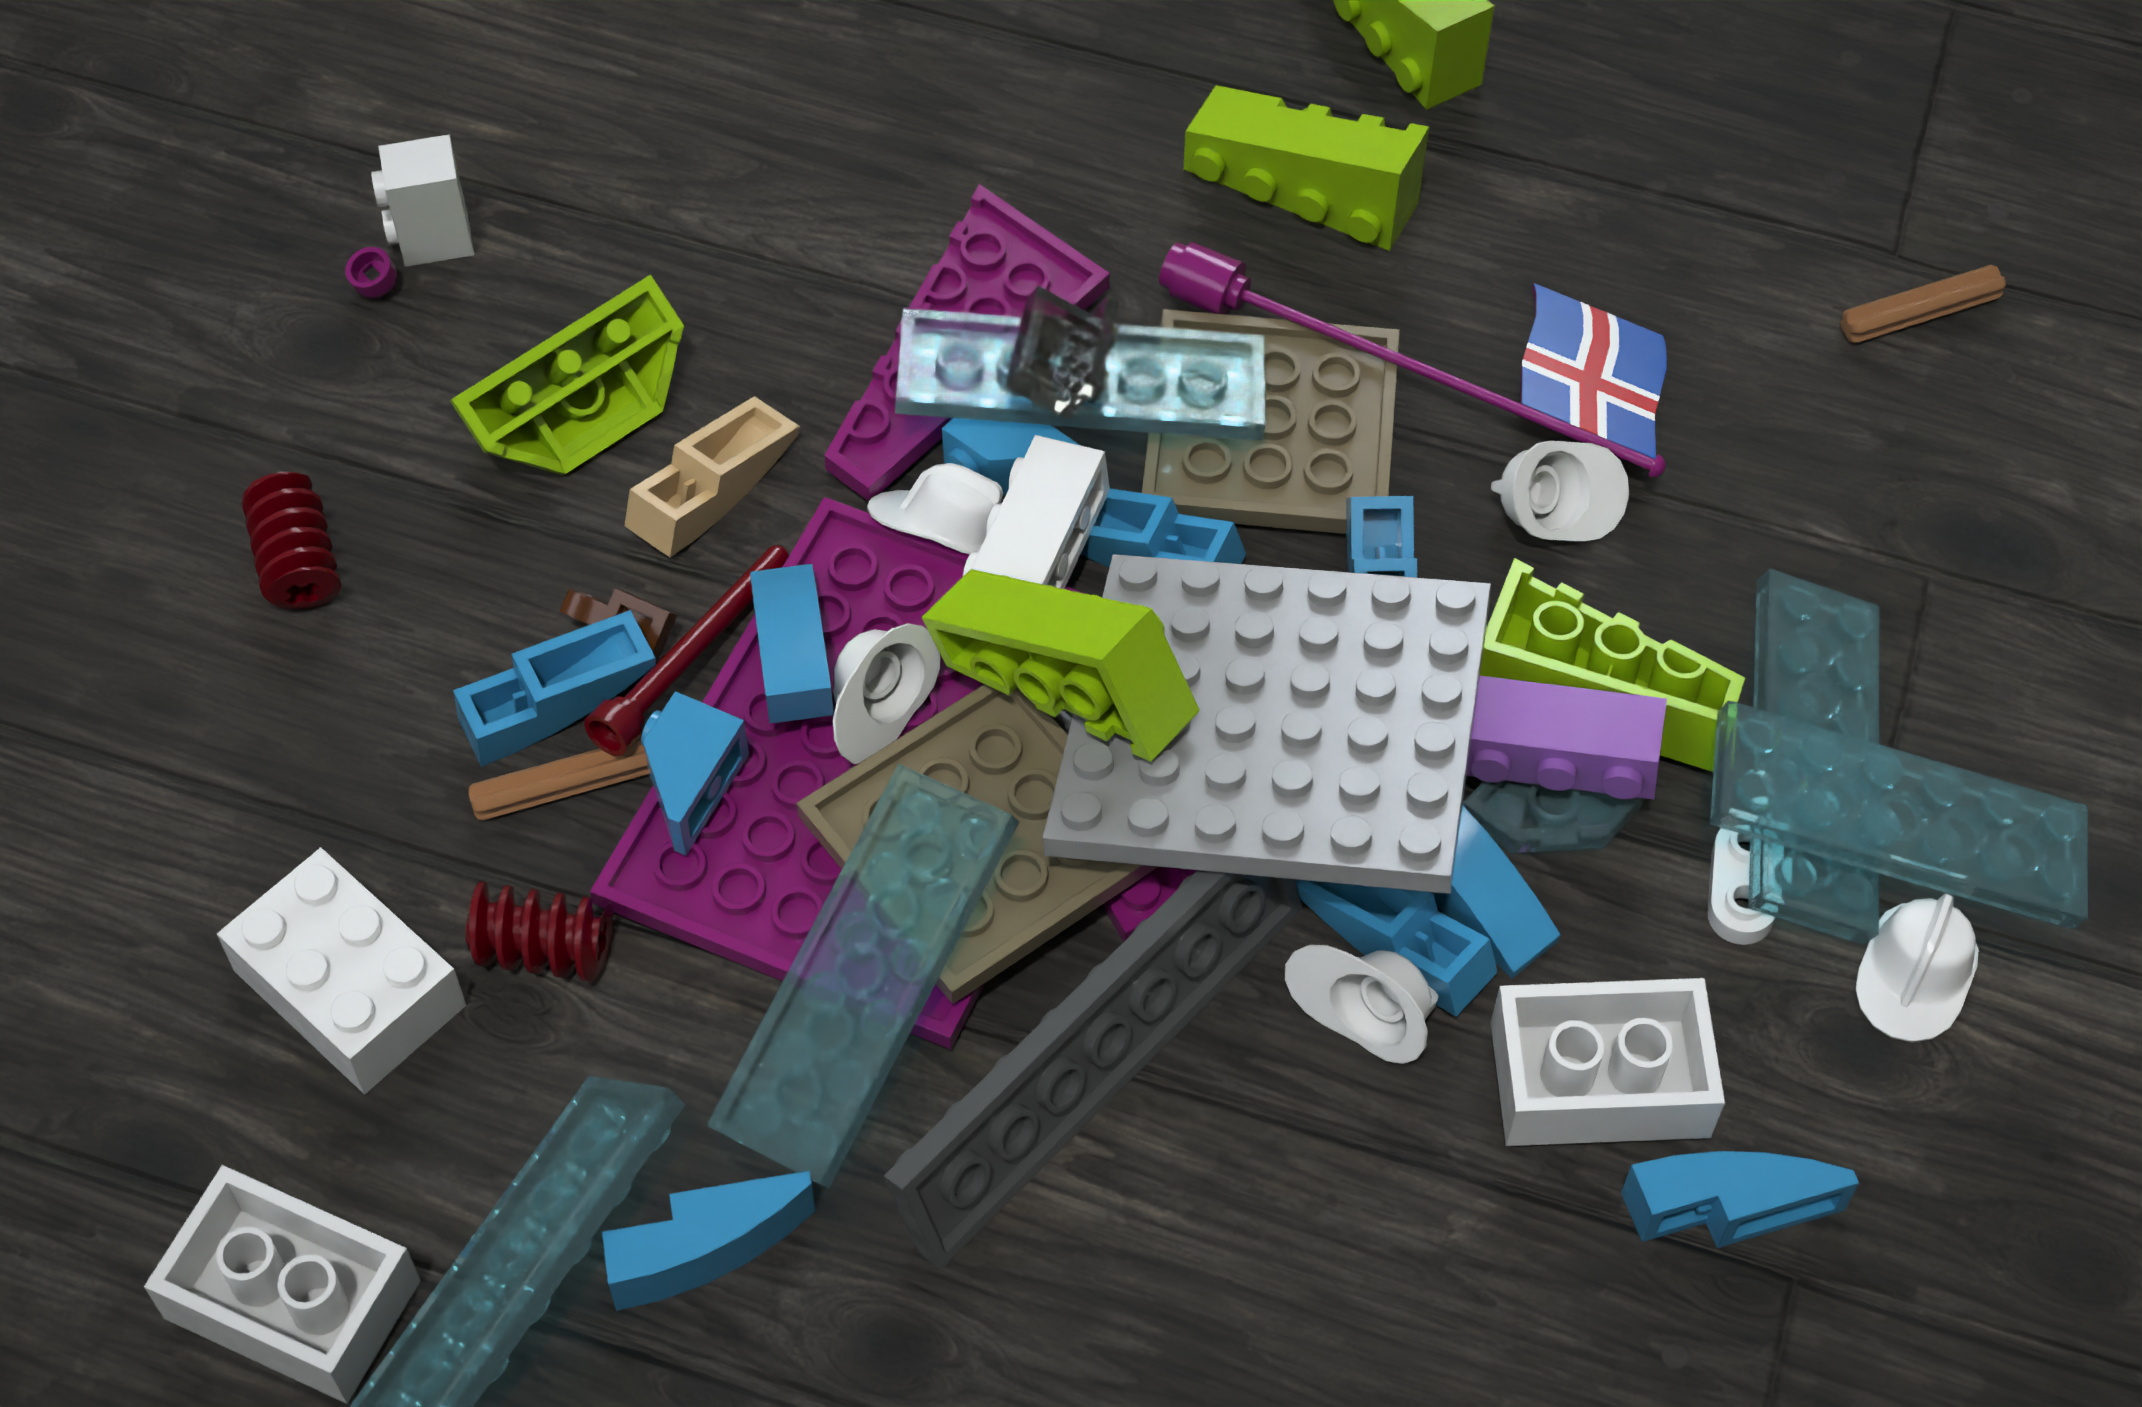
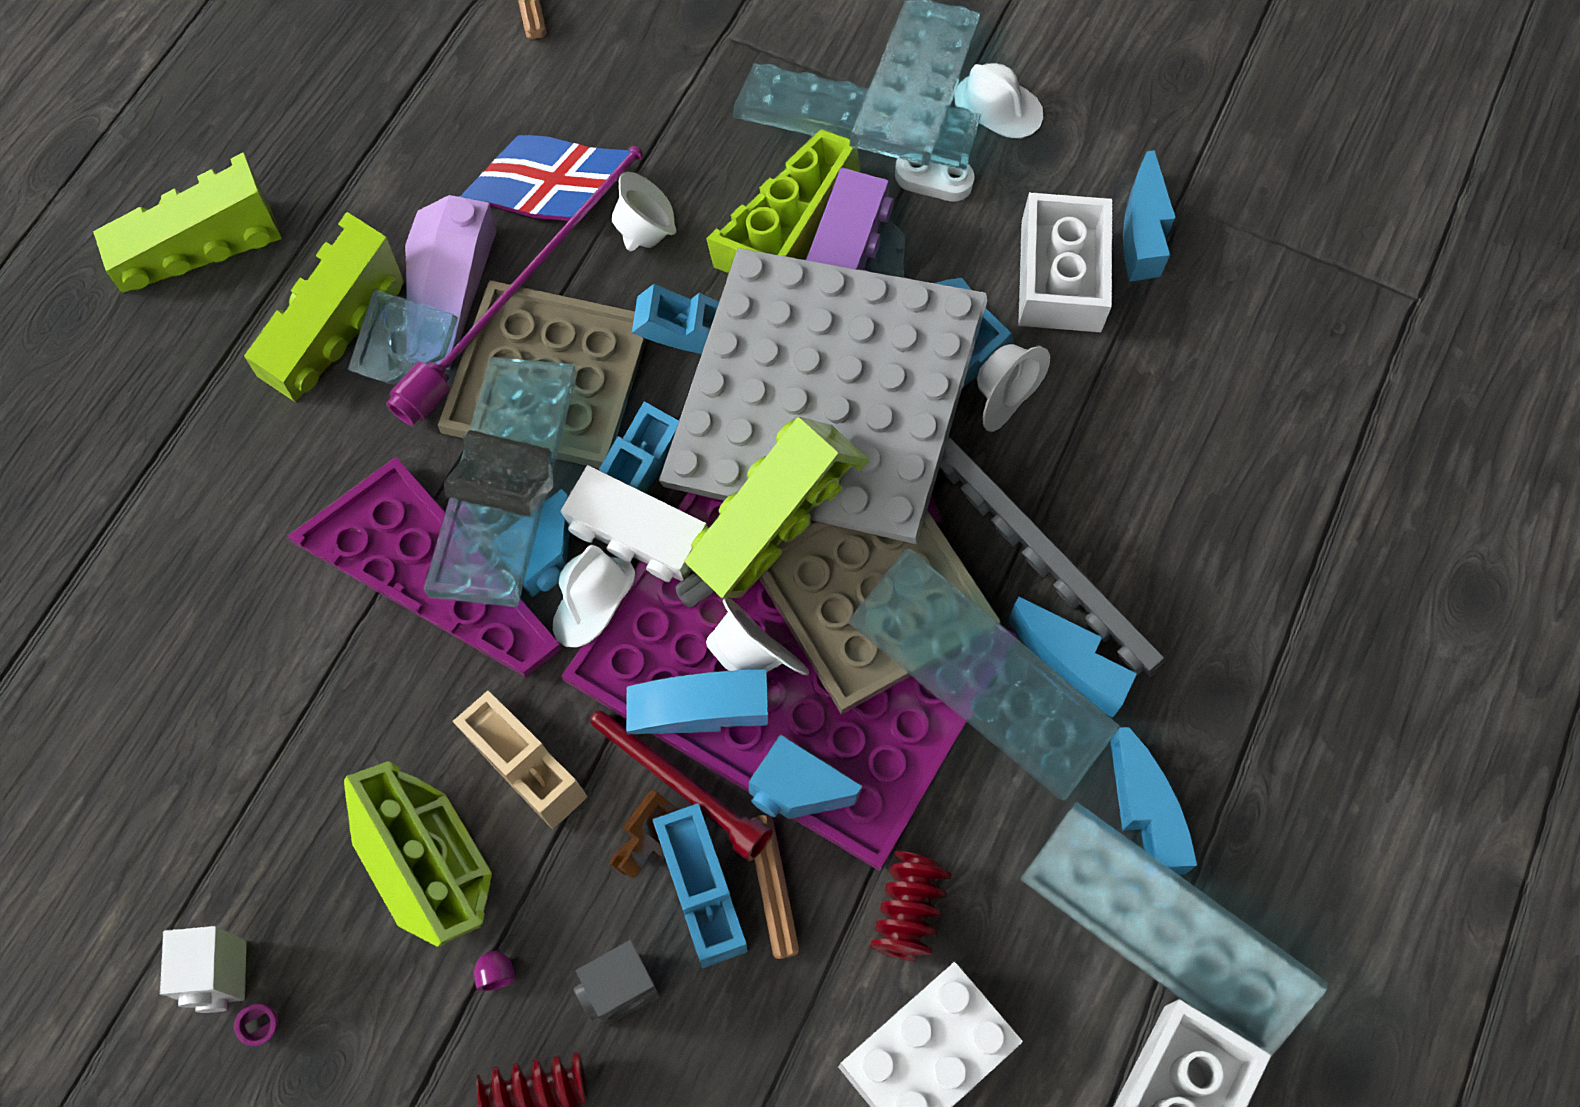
camera: 85 degrees left, 10 degrees up
none -> clear light blue plate [348,289,458,385]
none -> lavender wedge [405,195,497,370]
none -> magenta hinge [474,951,516,992]
none -> dark grey brick [573,940,660,1027]
none -> dark azure slope [1008,597,1137,718]

